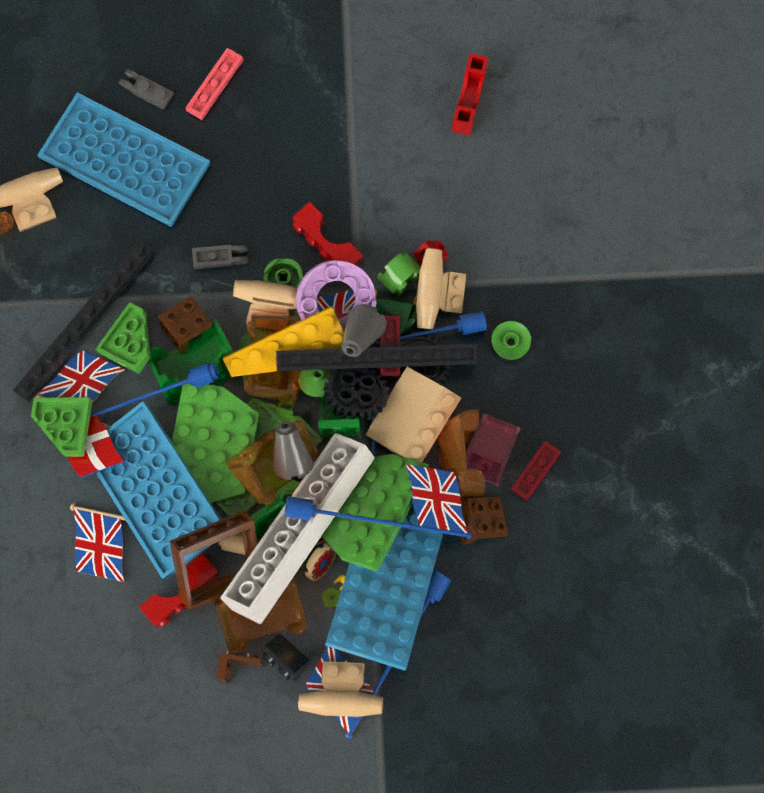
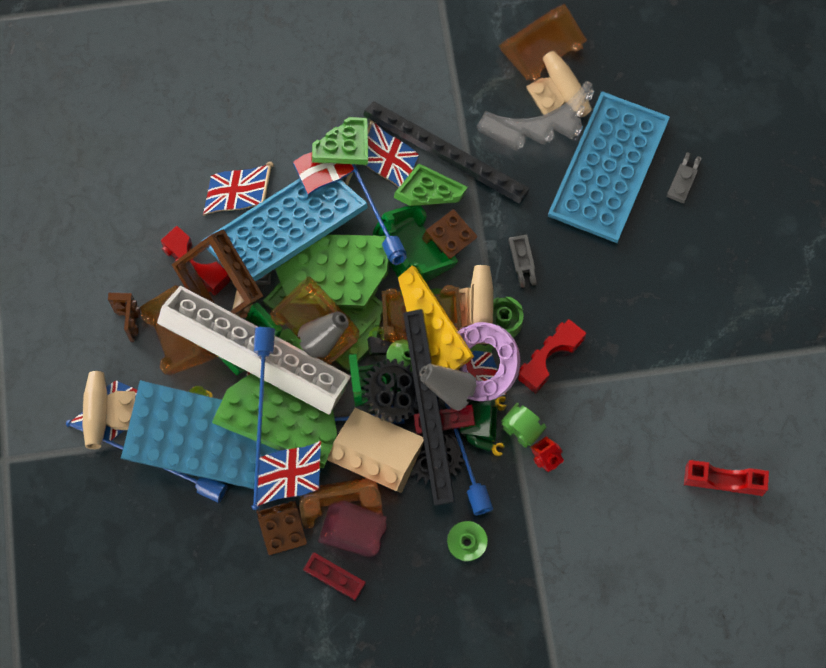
camera: 85 degrees right, 5 degrees down
coral plate [186,48,243,120] -> none
black slope [262,633,311,681] -> none
tile [305,543,336,581] -> none
tan plate [416,248,466,329] -> none
none -> clear arch [477,81,594,151]

